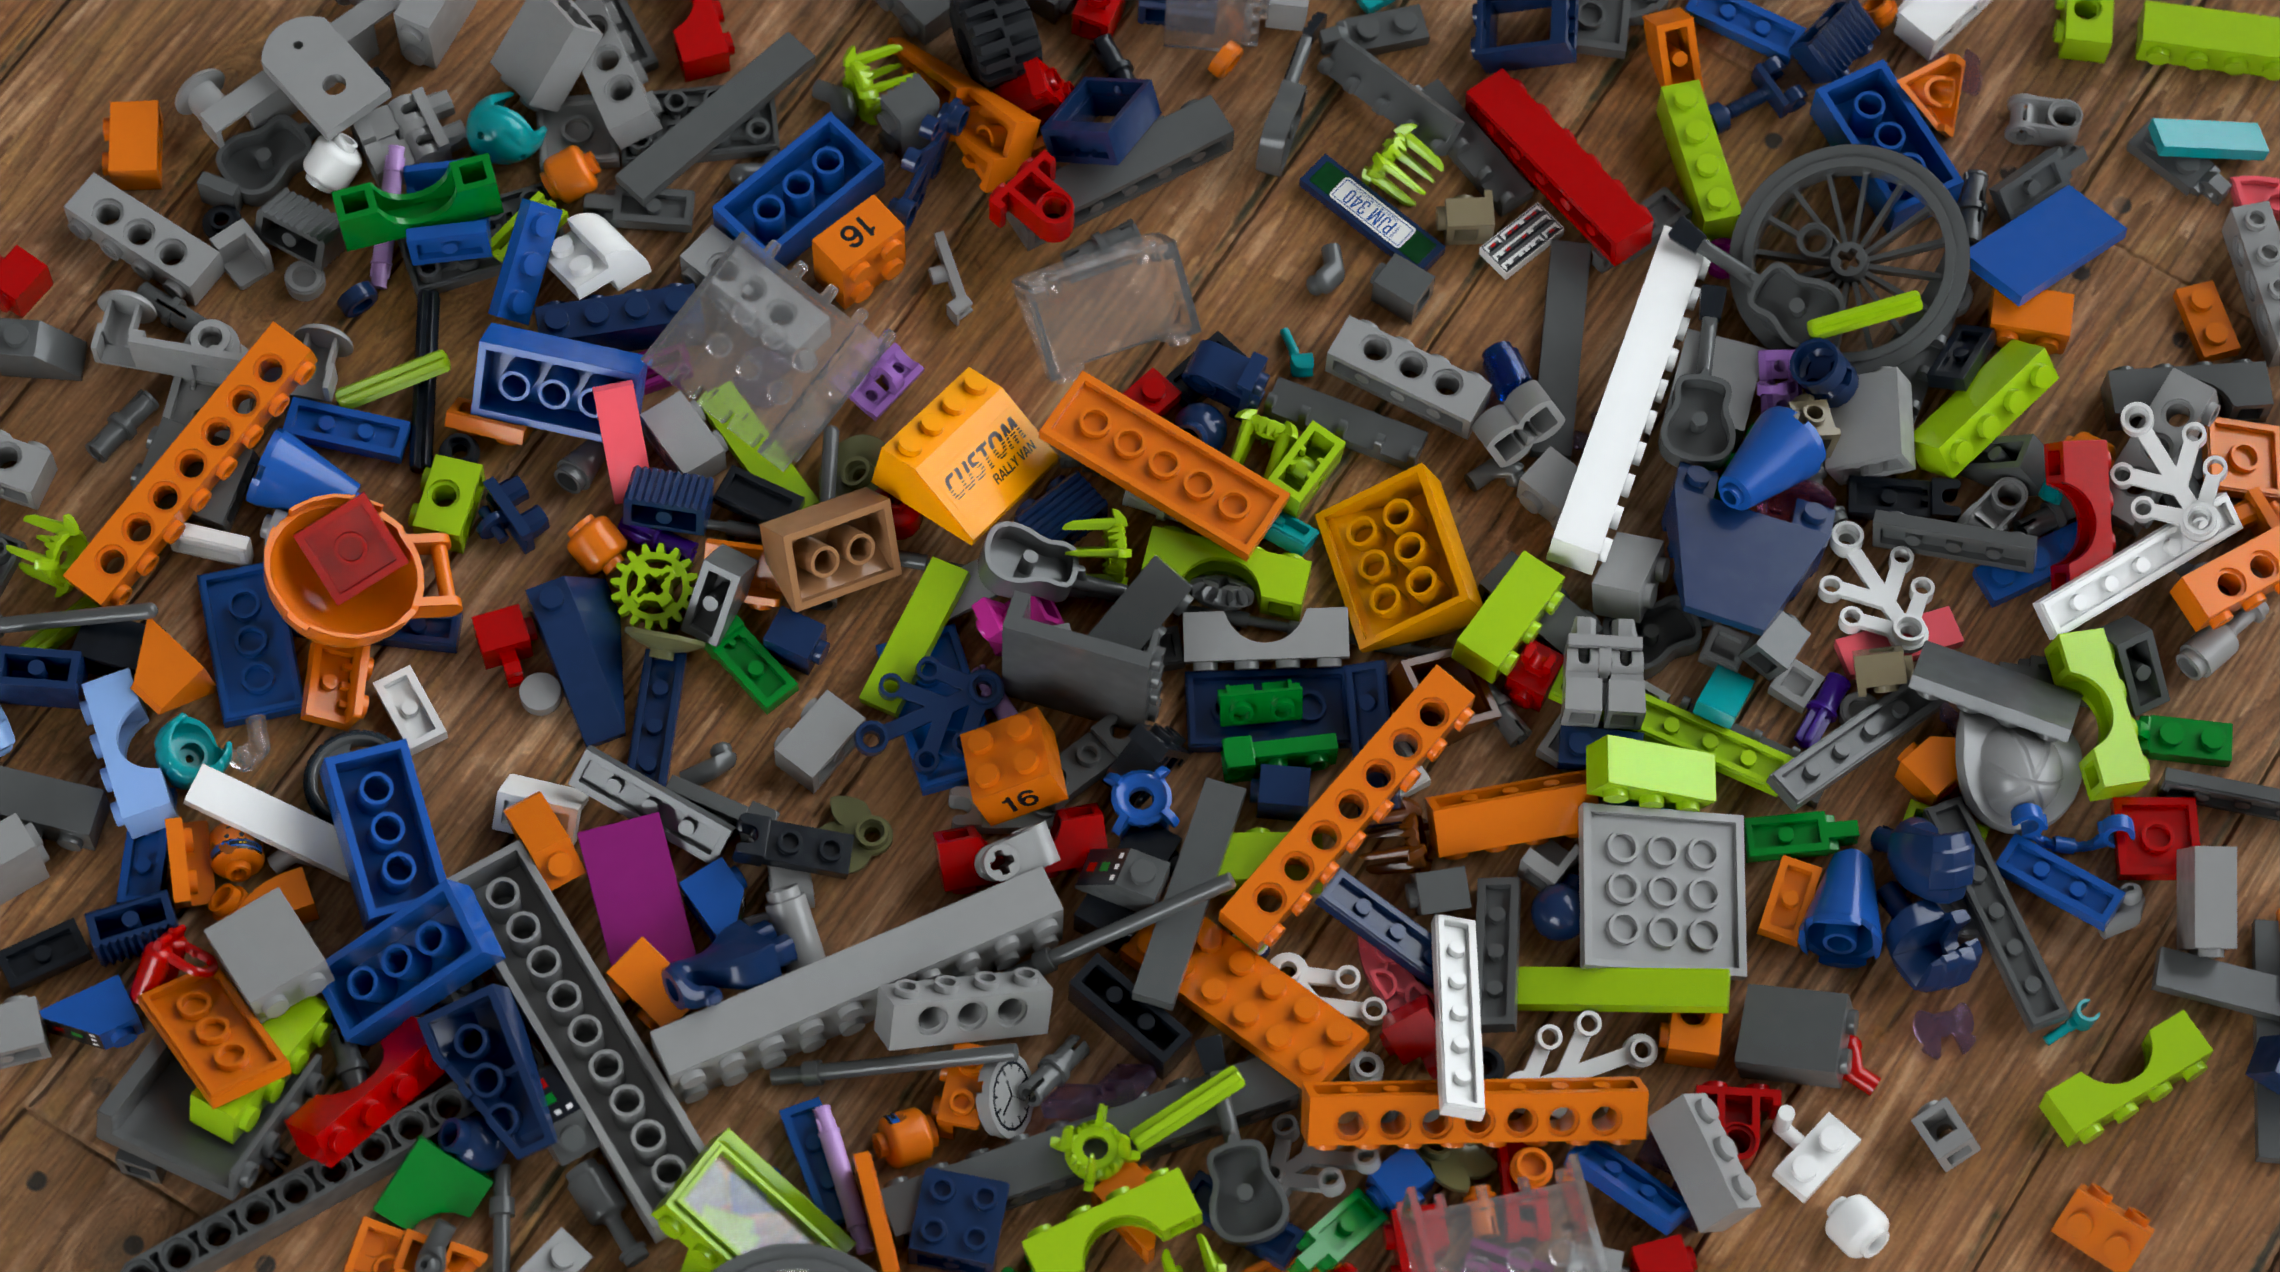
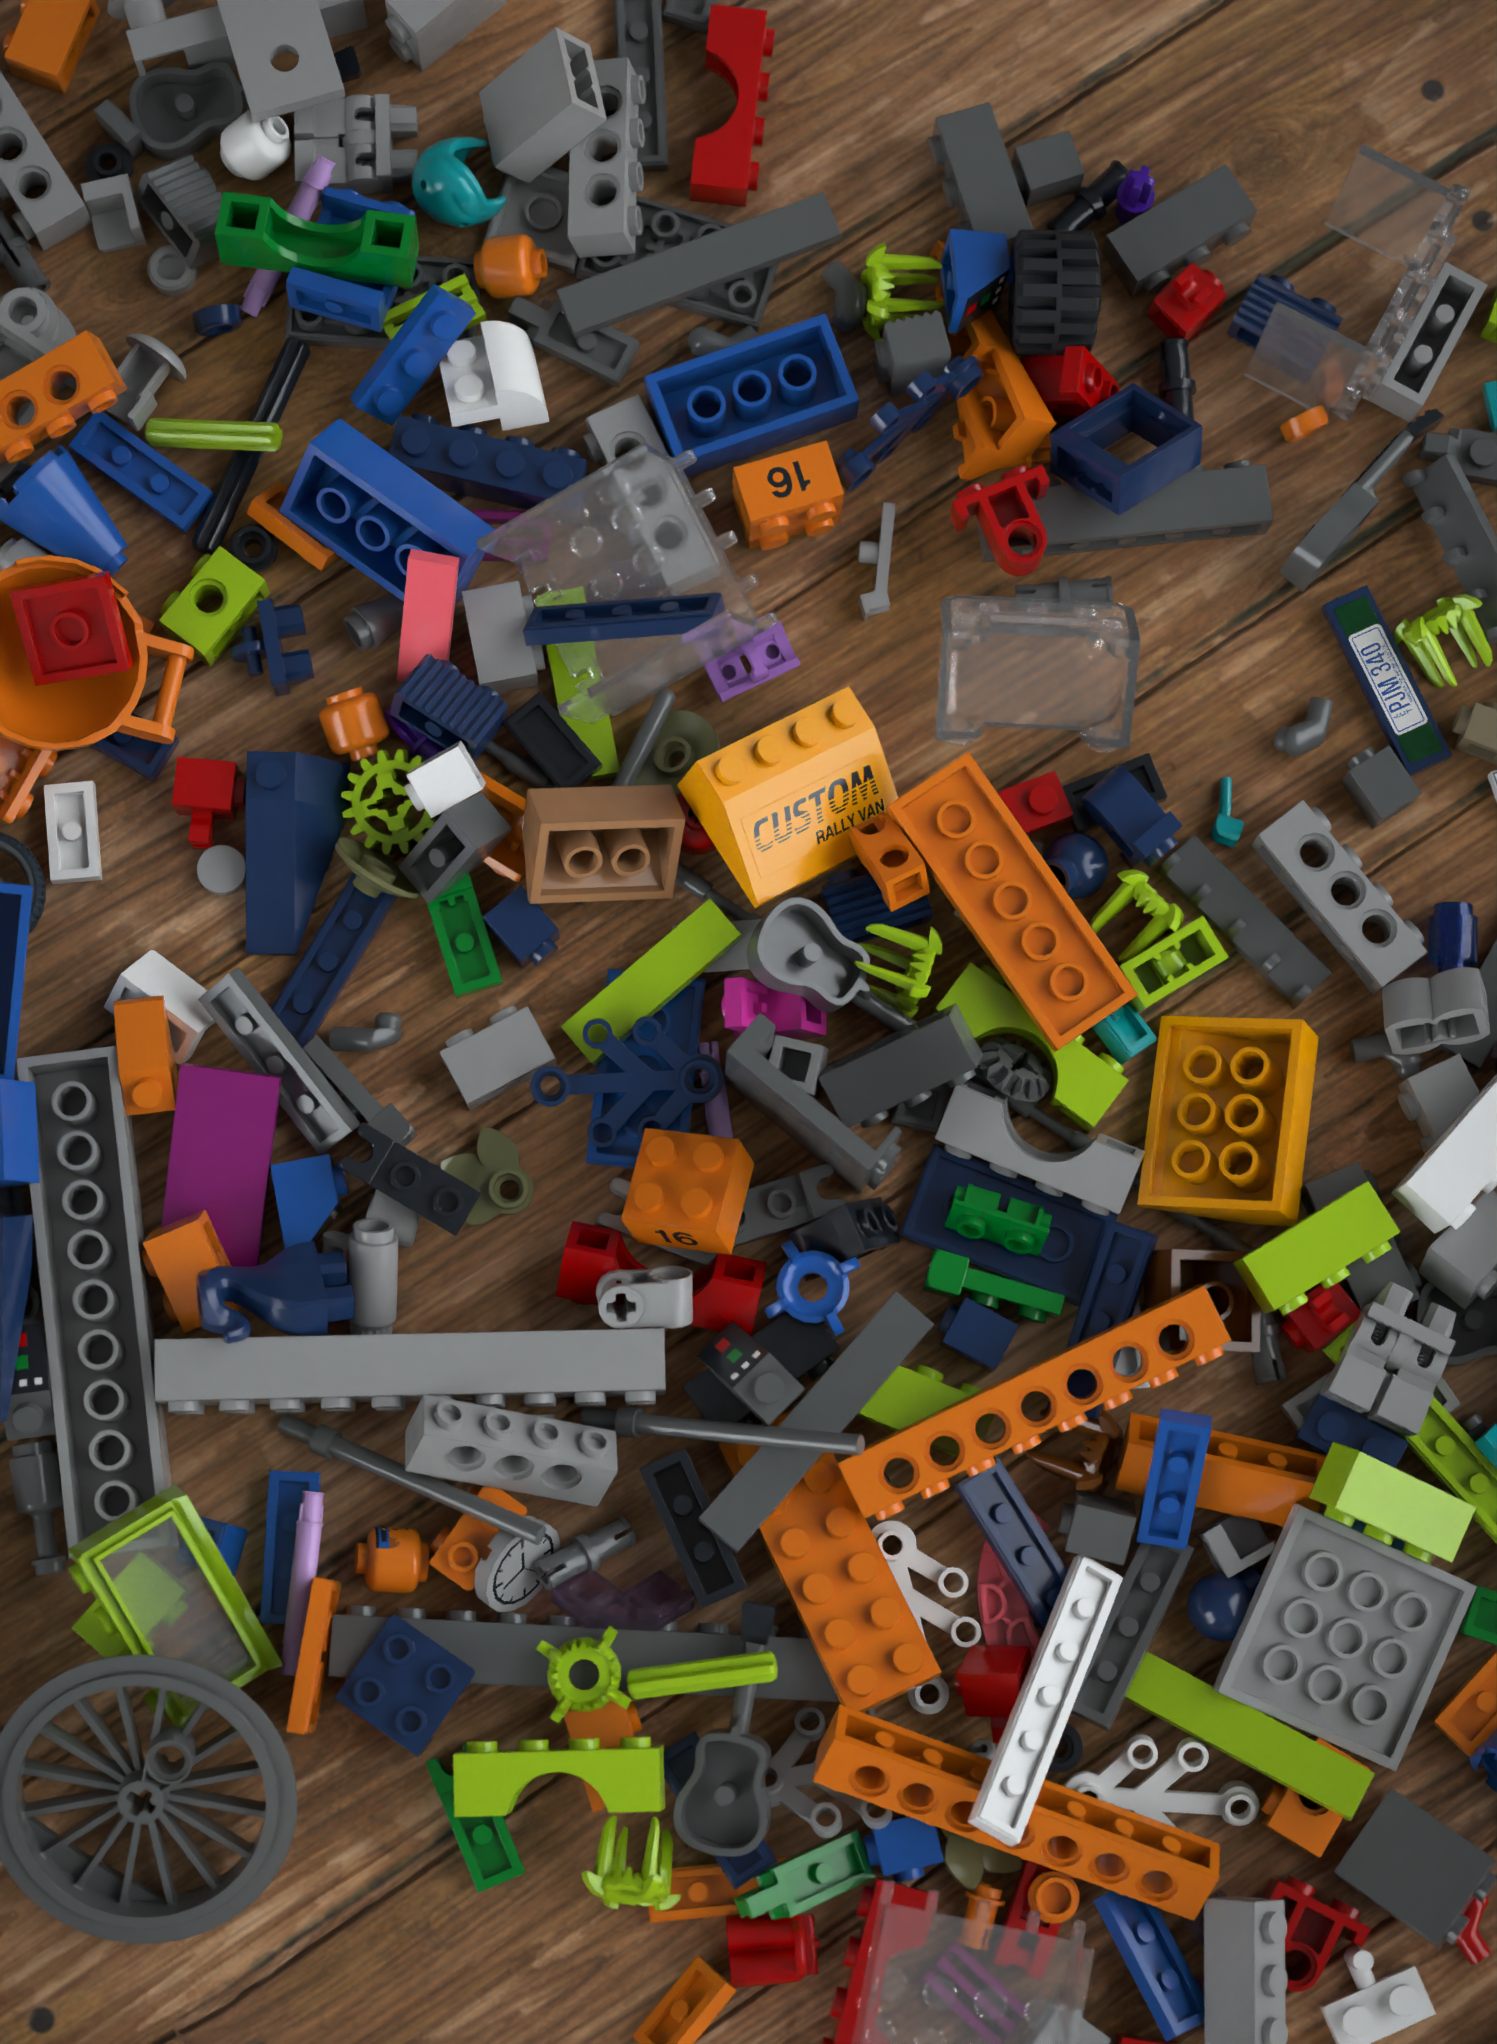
camera: 20 degrees right, 15 degrees up
none -> white brick [405,741,486,818]
none -> dark blue tile [523,592,725,646]
none -> orange leg [848,812,930,912]
none -> blue slope [940,229,1015,333]
none -> blue plate [1136,1408,1212,1550]

